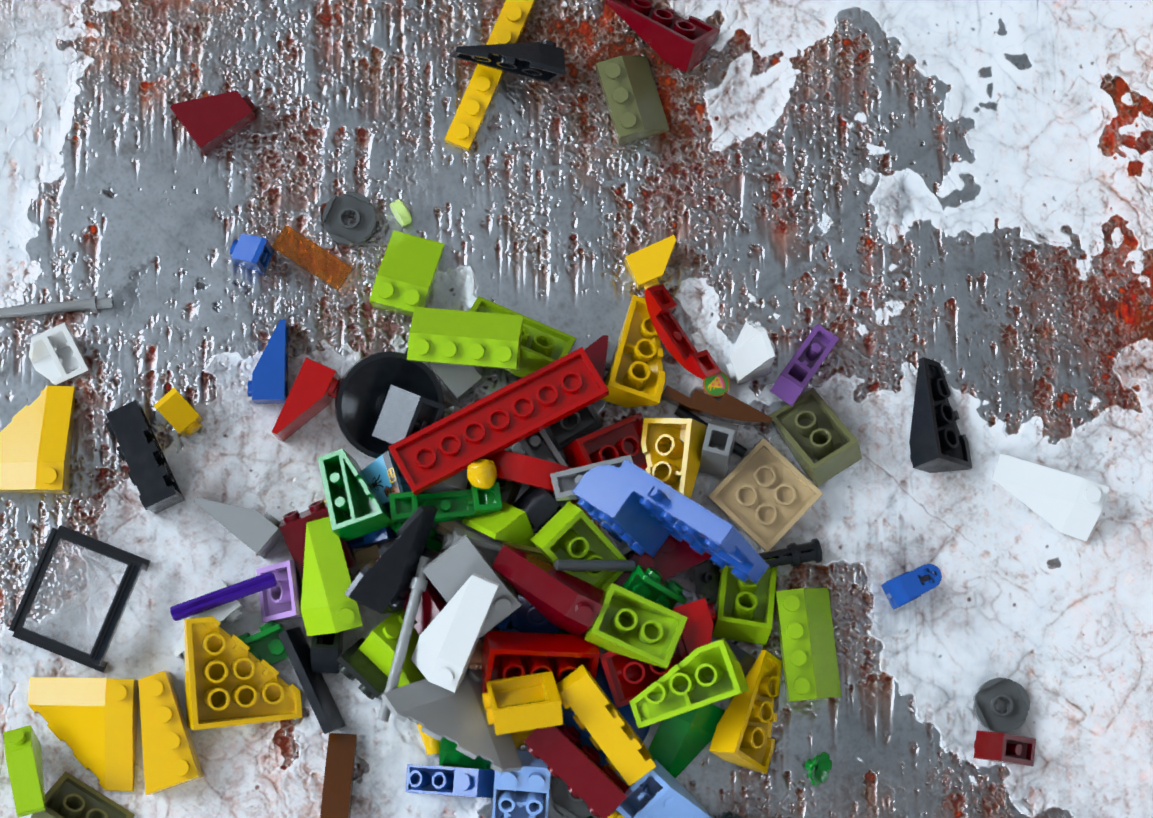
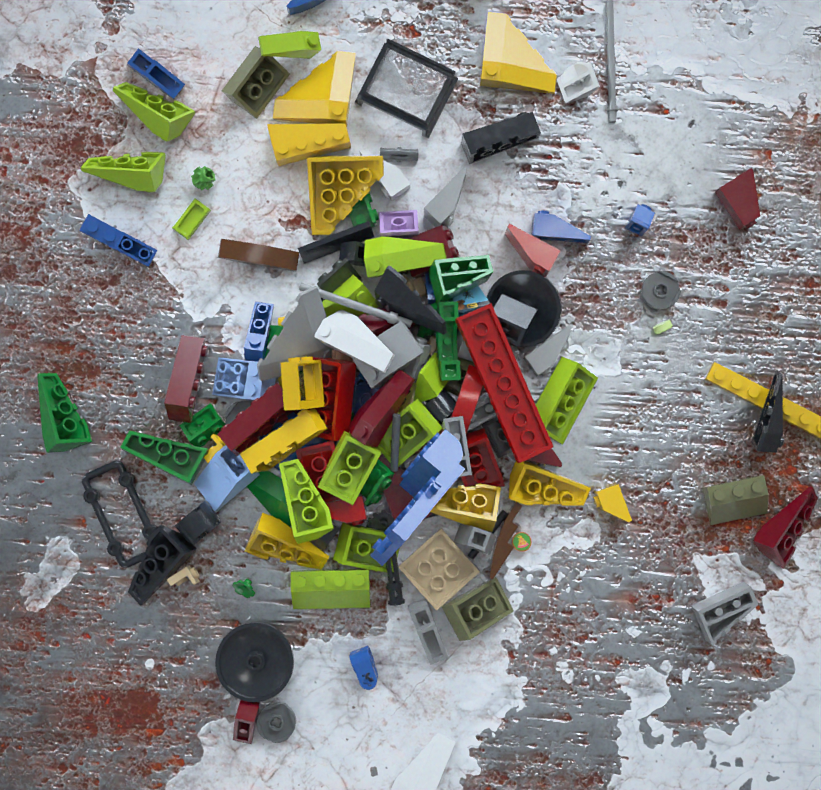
camera: 95 degrees right, 5 degrees up
yellow slope [153,388,204,437] -> none
dark purple axle [170,572,277,621] -> none
clear orange tile [272,225,353,291] -> none
lime slope [369,230,445,318] -> none
lime slope [407,307,524,370] -> none
yellow piece [467,459,497,489] -> none
red slope [644,284,722,380] -> none
white wedge [725,320,775,385] -> none
medium lavender slope [770,323,839,406] -> none
black wedge [909,357,972,473] -> none
none -> black dish [215,622,294,702]
none -> dark grey pin [380,147,418,162]
none -> light grey slope [408,599,448,665]
none -> light grey wedge [691,582,759,646]

